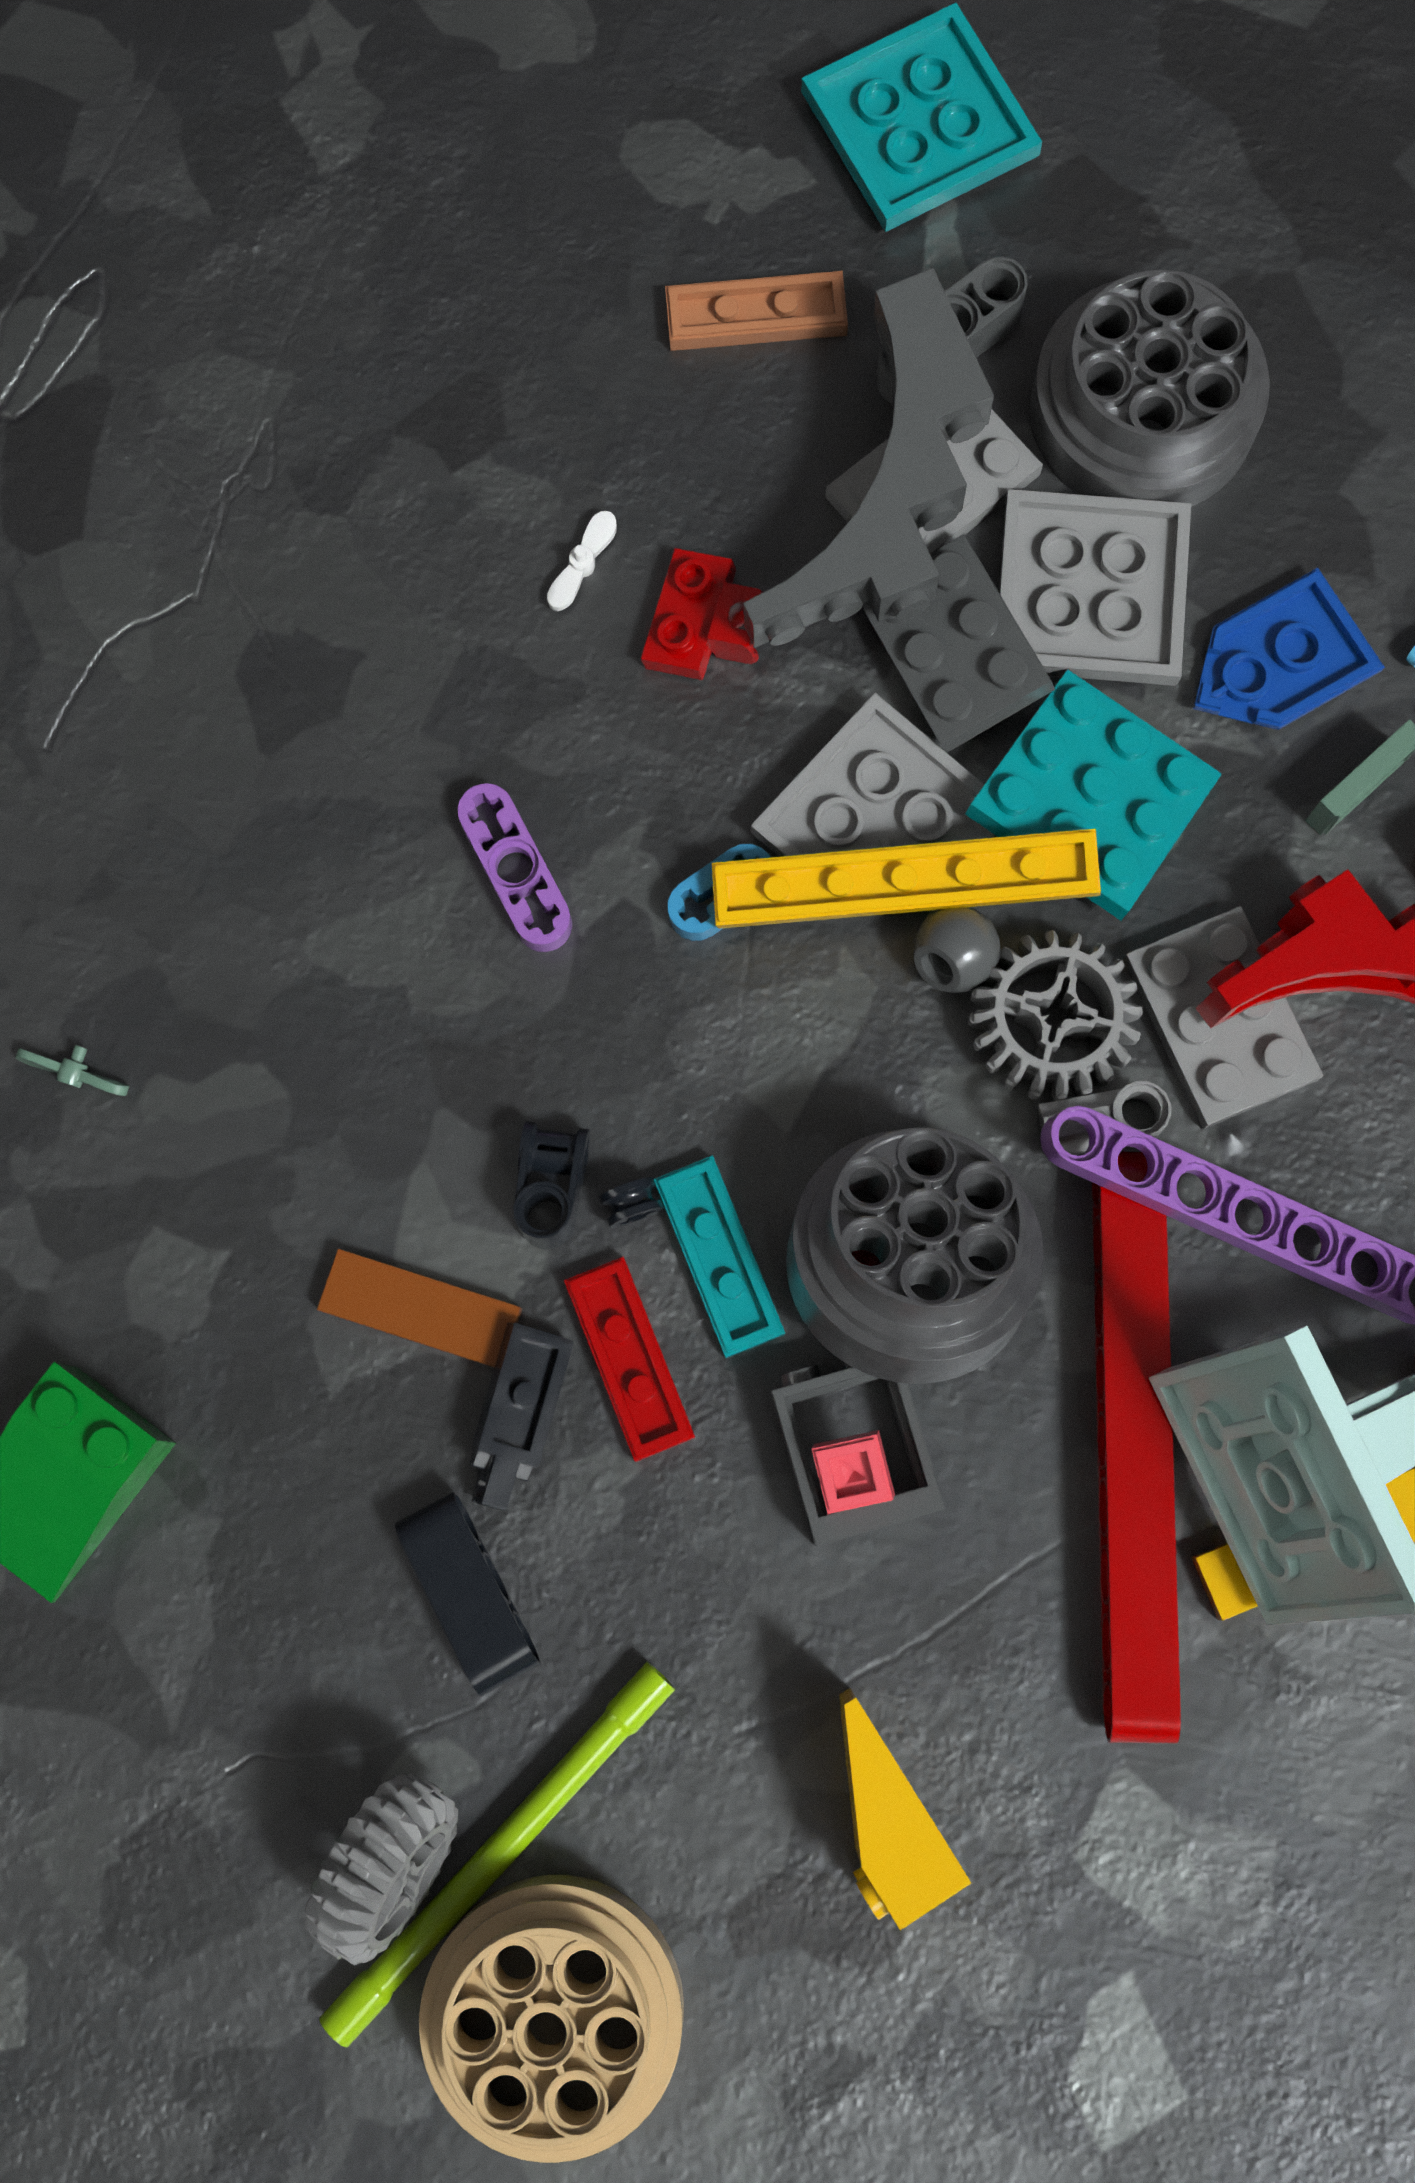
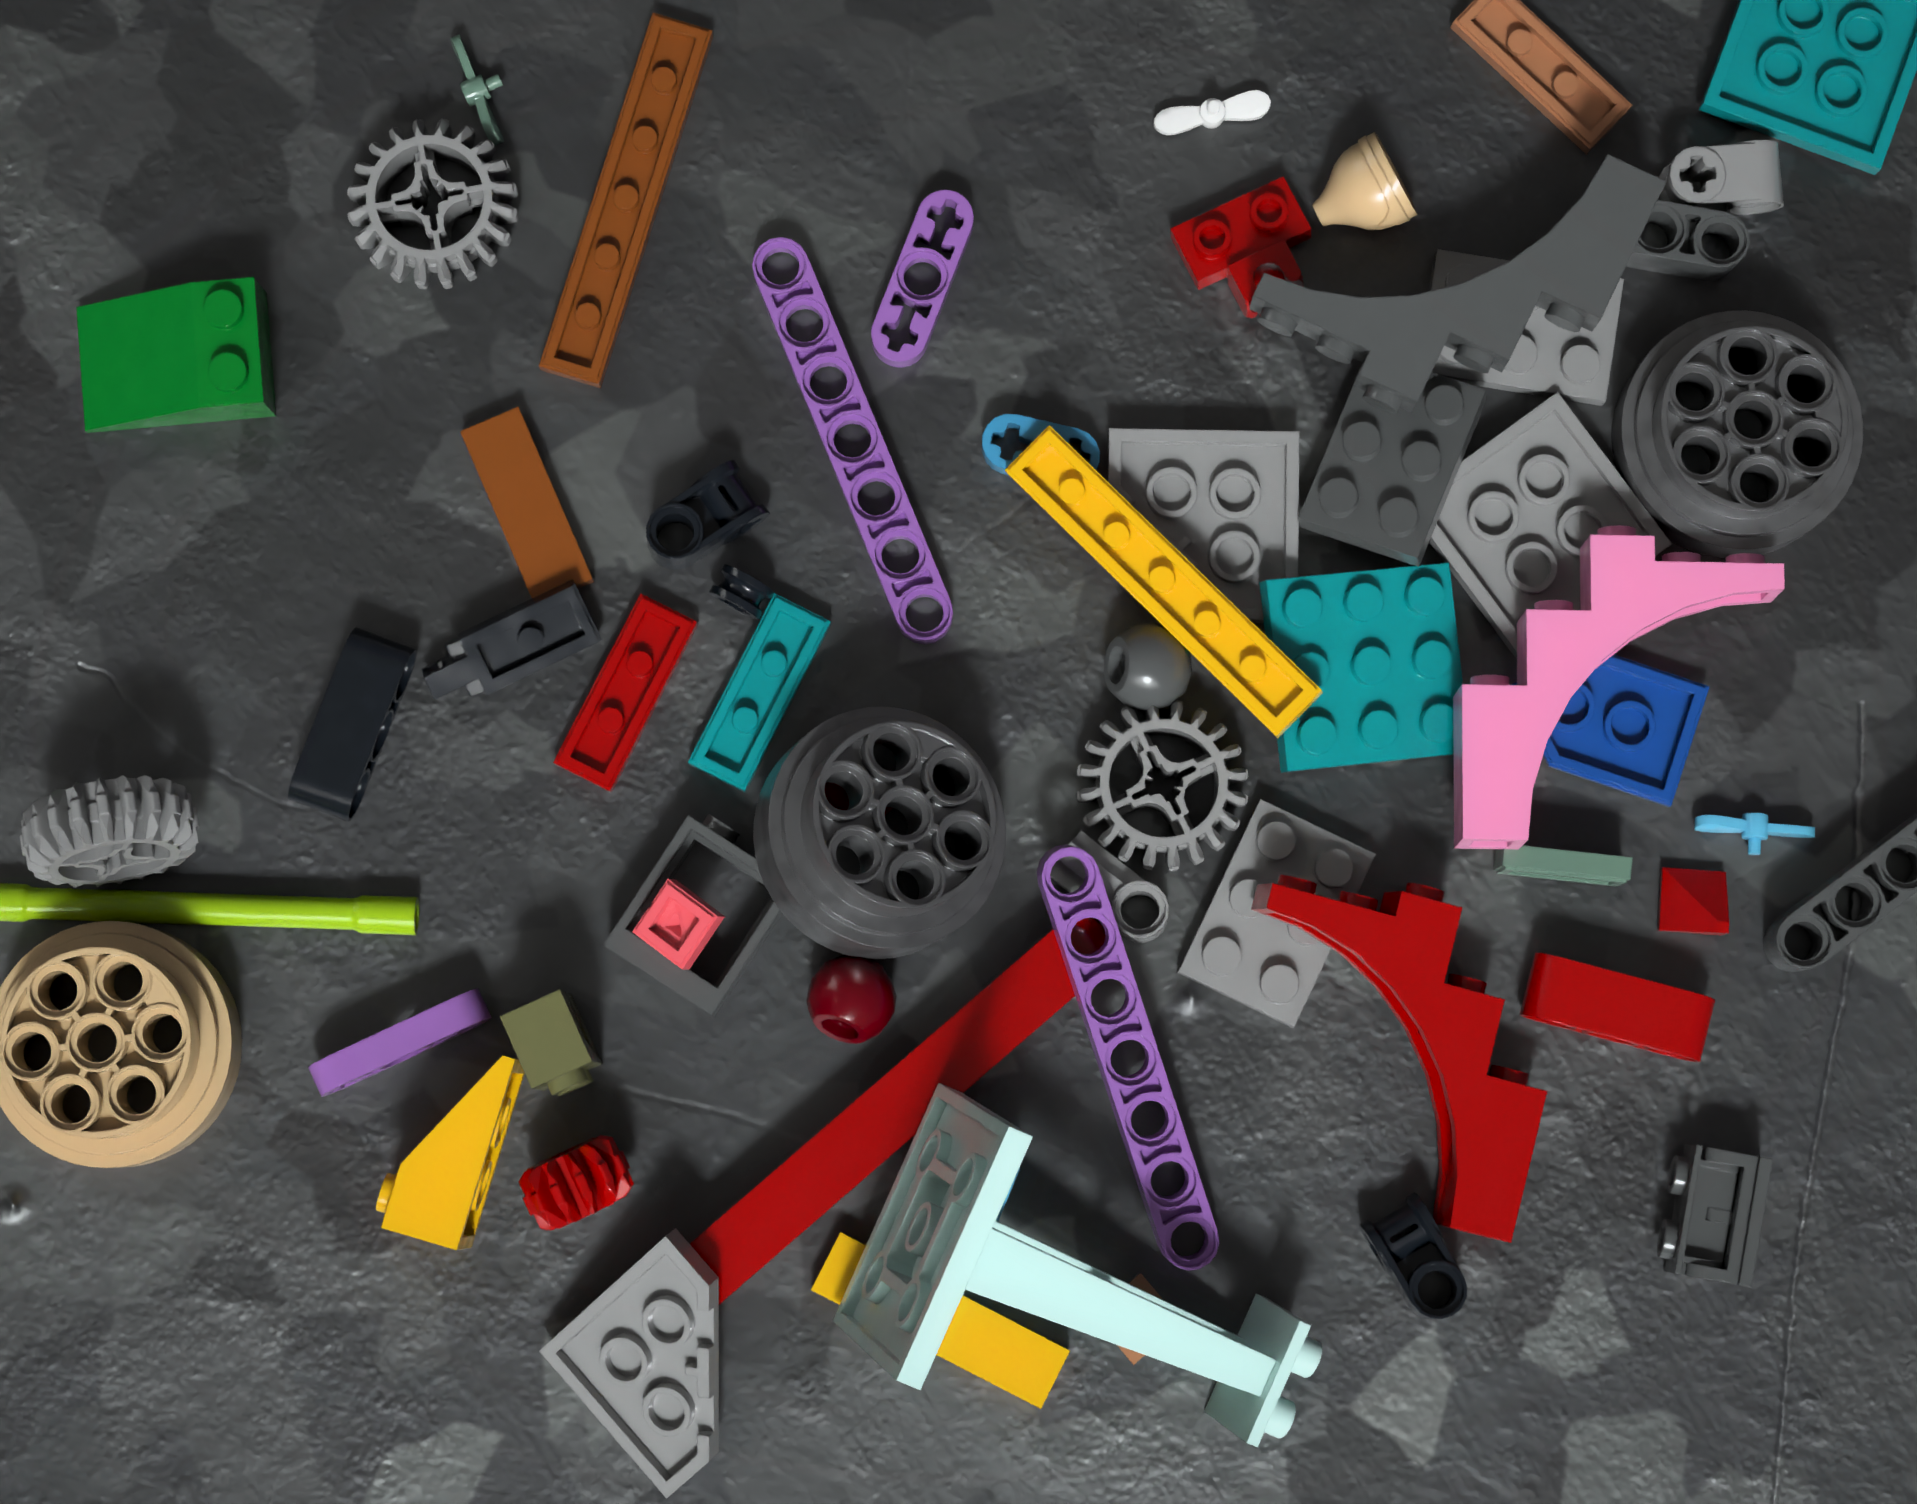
camera: 40 degrees right, 5 degrees up
none -> medium lavender beam [308,988,492,1097]
none -> light grey gear [347,119,519,290]
none -> olive brick [500,989,603,1097]
none -> red gear [518,1135,634,1231]
none -> dark orange tile [539,13,714,388]
none -> light grey plate [539,1228,719,1499]
none -> medium lavender beam [752,237,953,645]
none -> dark red piece [806,954,897,1044]
none -> tan helmet [1312,132,1418,230]
none -> bright pink arch [1453,525,1785,850]
none -> light grey piece [1658,140,1784,215]

